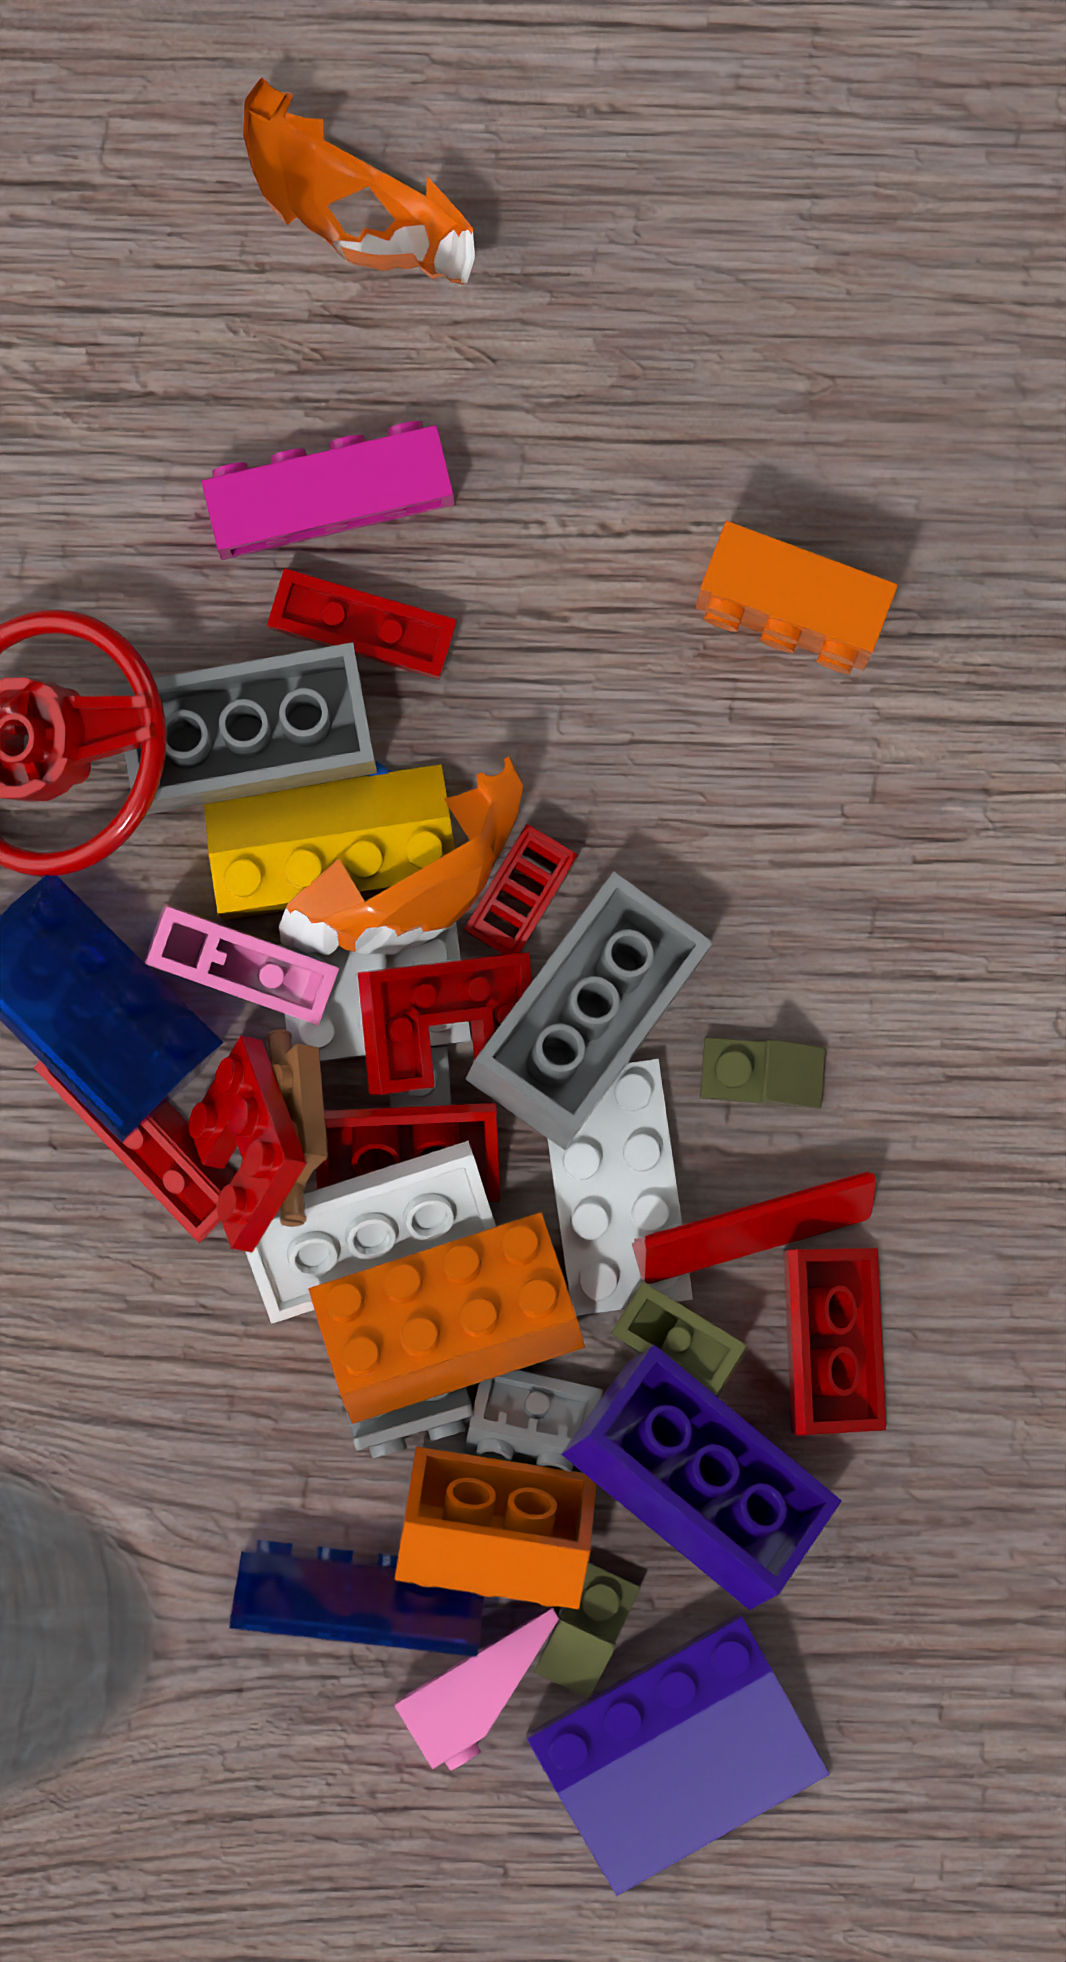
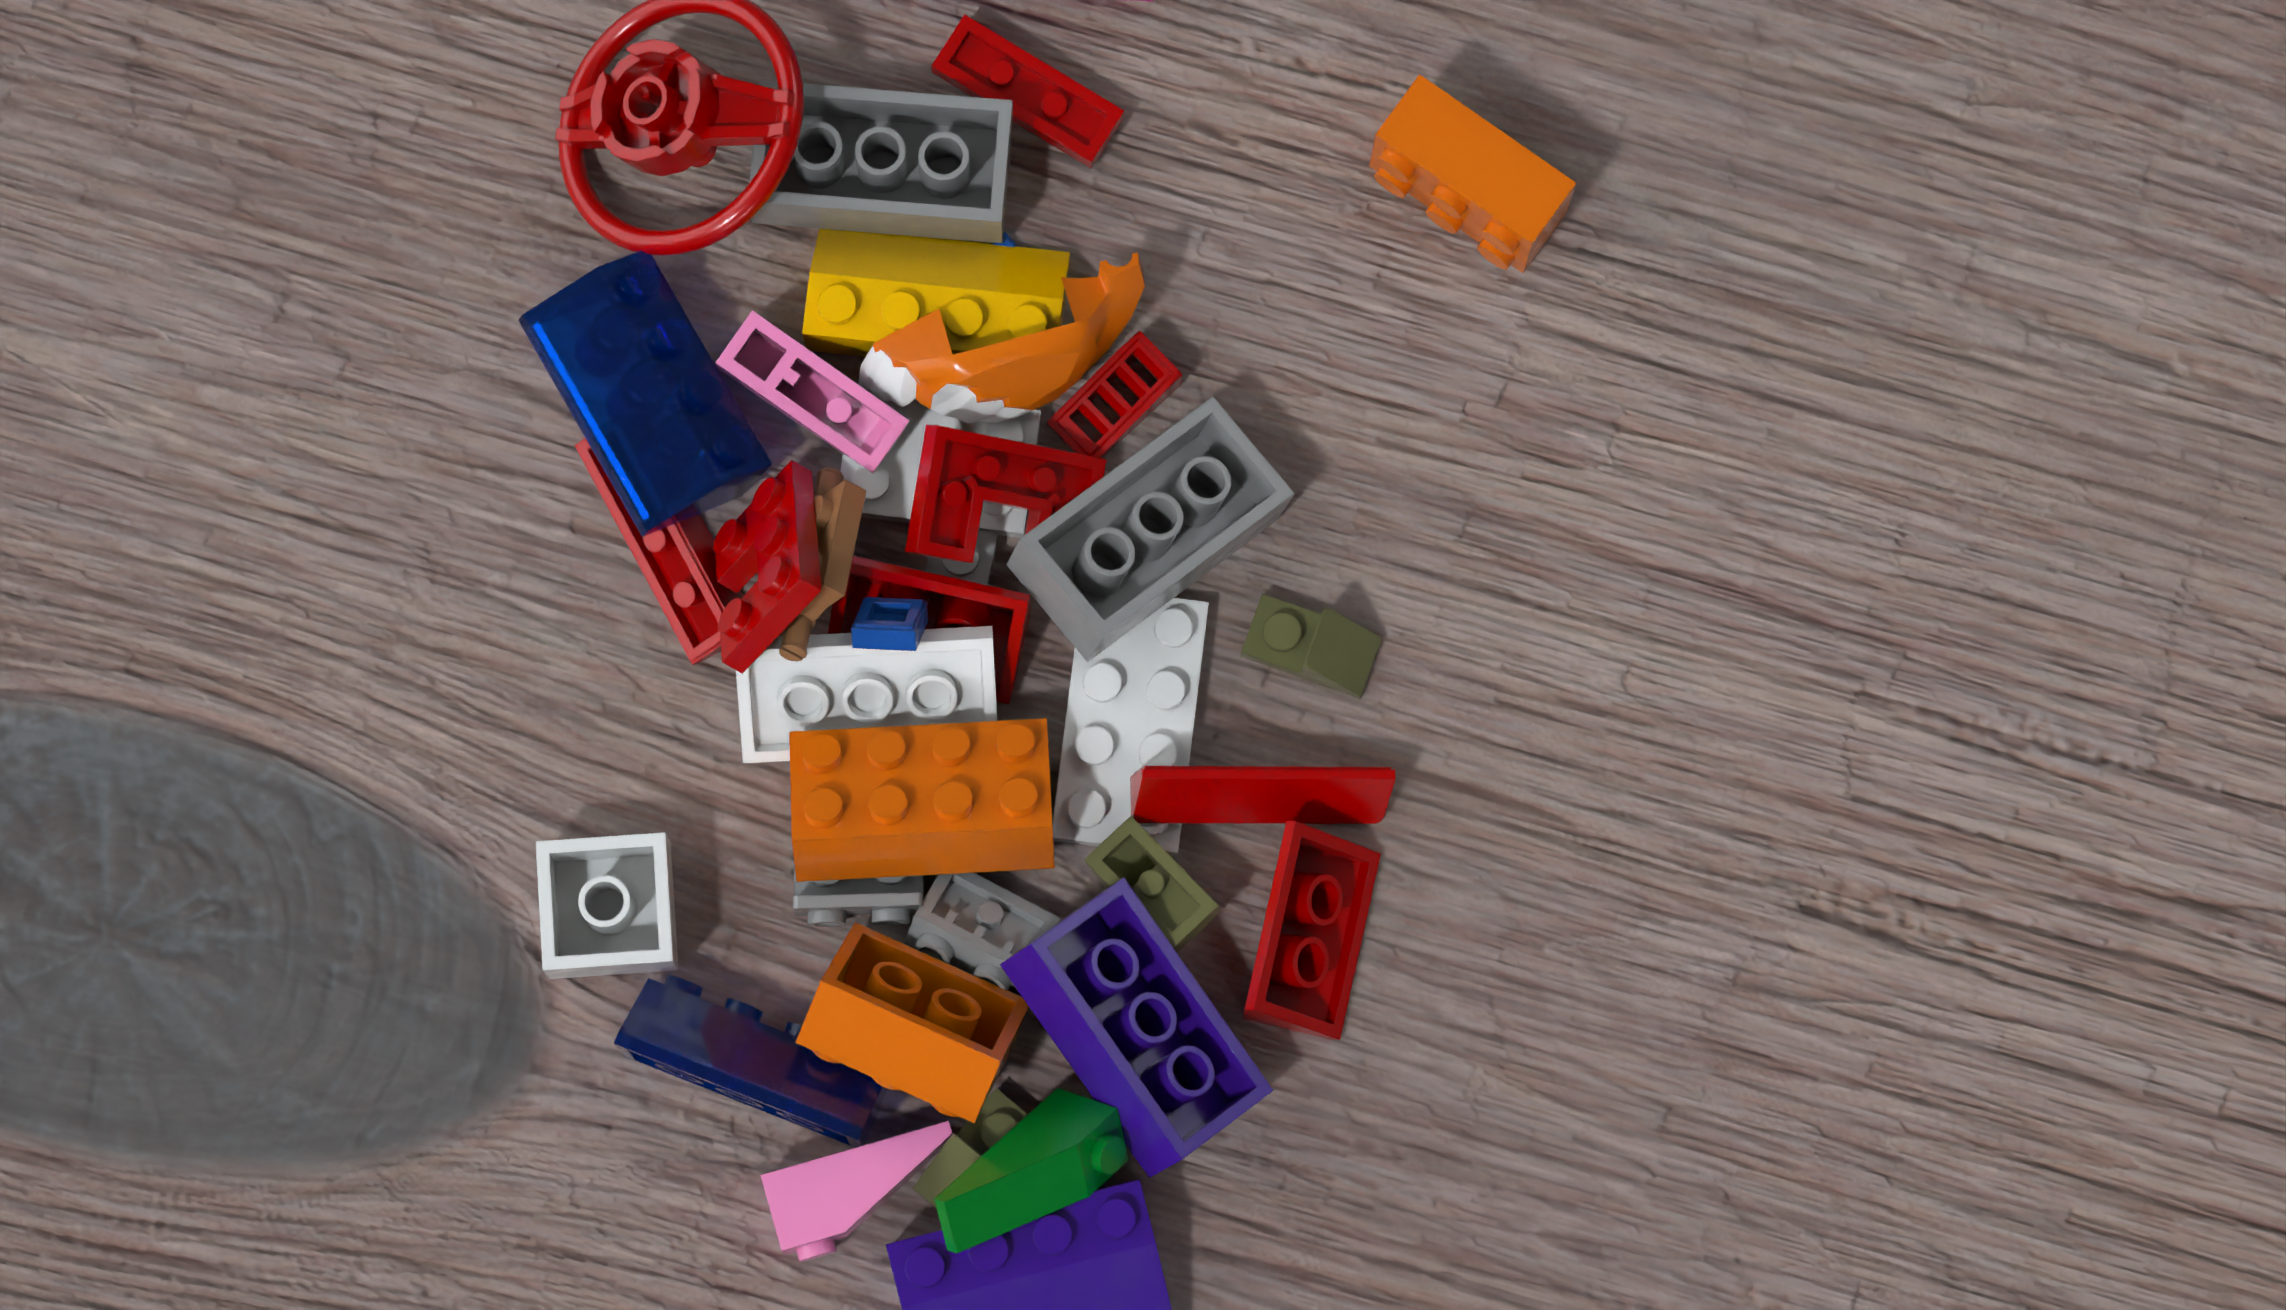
camera: 15 degrees right, 5 degrees down
none -> white brick [536,832,678,979]
none -> blue tile [851,597,928,651]
none -> green slope [934,1088,1129,1253]

